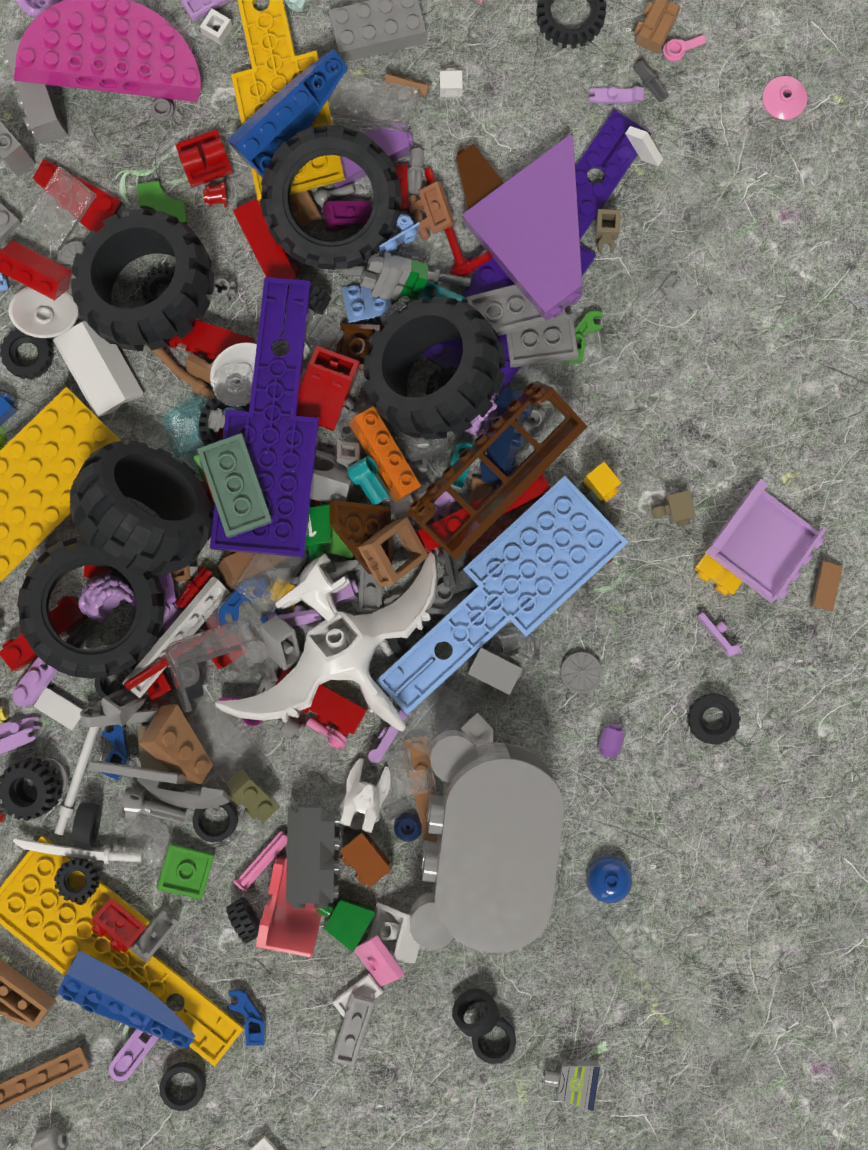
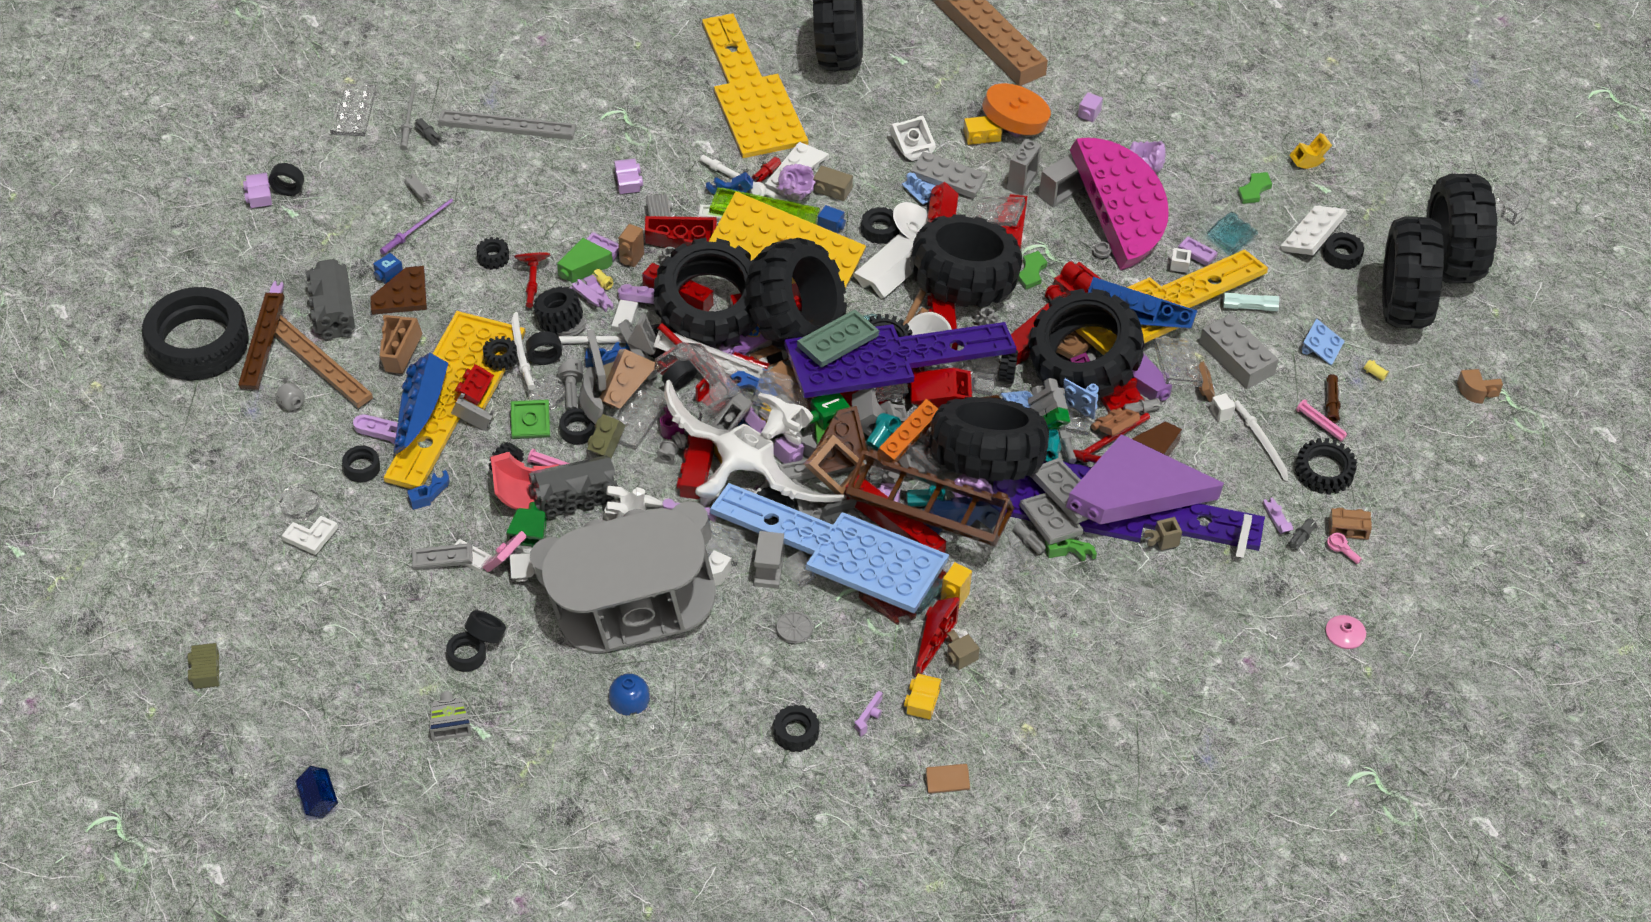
camera: 65 degrees right, 35 degrees down
lavender hair [79,574,133,624] -> none
light grey plate [208,408,225,432] -> none
clear dish [212,363,254,406] -> none
bright pink plate [306,717,348,750] -> none
dark orange brick [340,831,393,888] -> none
medium lavender brick [598,723,626,759] -> none
lavender panel [705,479,827,603] -> none
none -> red wedge [915,597,960,678]
none -> light grey axle [1013,521,1046,554]
none -> white sword [1234,400,1288,481]

